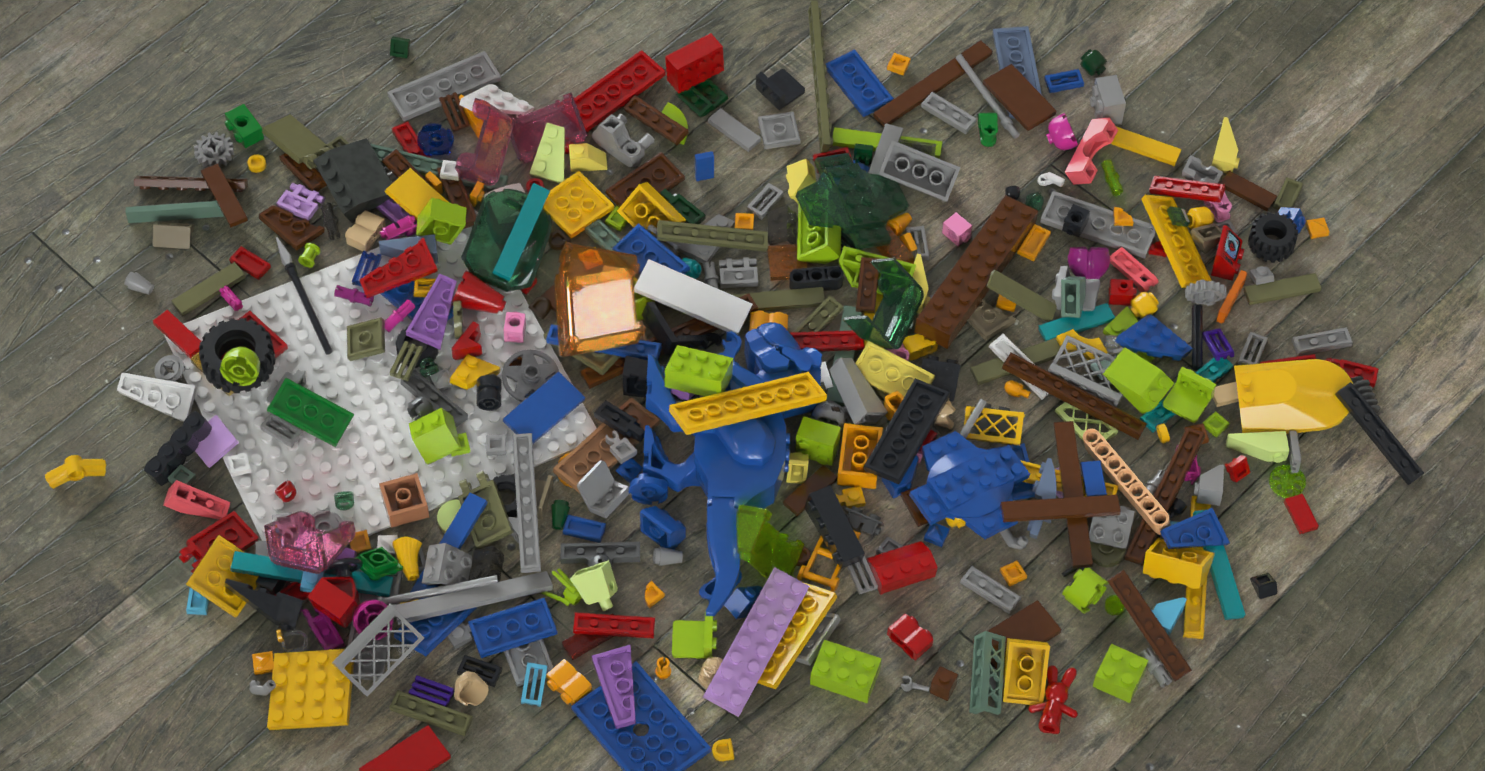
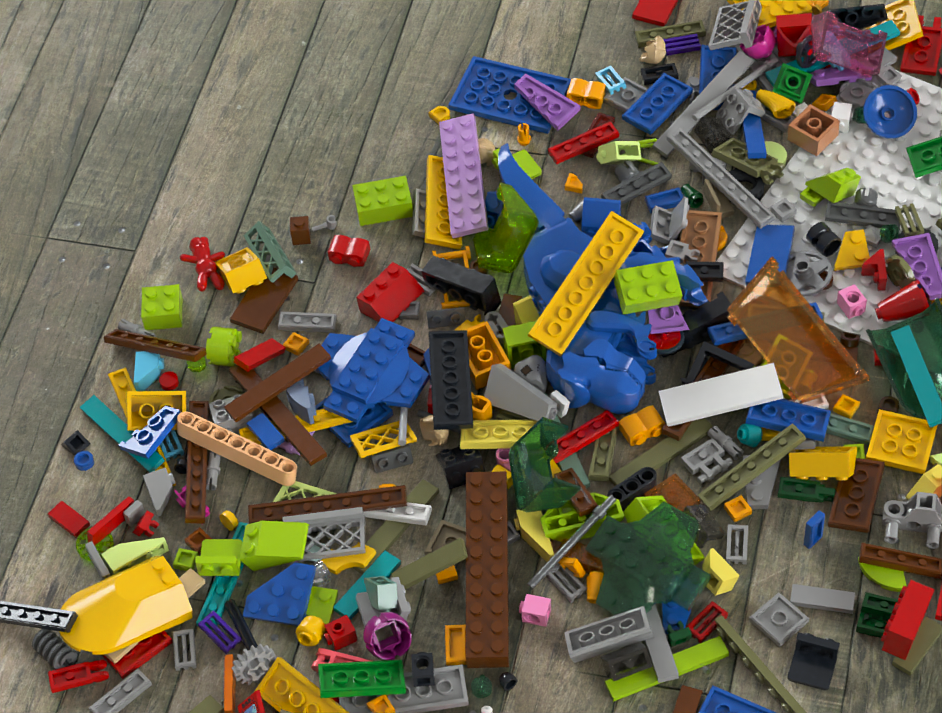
camera: 155 degrees right, 5 degrees down
none -> blue tile [74,451,94,471]
none -> red tile [87,497,134,546]
none -> light grey tile [123,500,145,527]
none -> red tile [159,371,179,391]
none -> red tile [233,338,286,372]
none -> green tile [318,660,406,698]
none -> light grey beam [484,311,508,344]
none -> dark grey bar [527,495,616,589]
none -> white brick [831,102,852,132]
none -> blue dish [863,85,917,139]

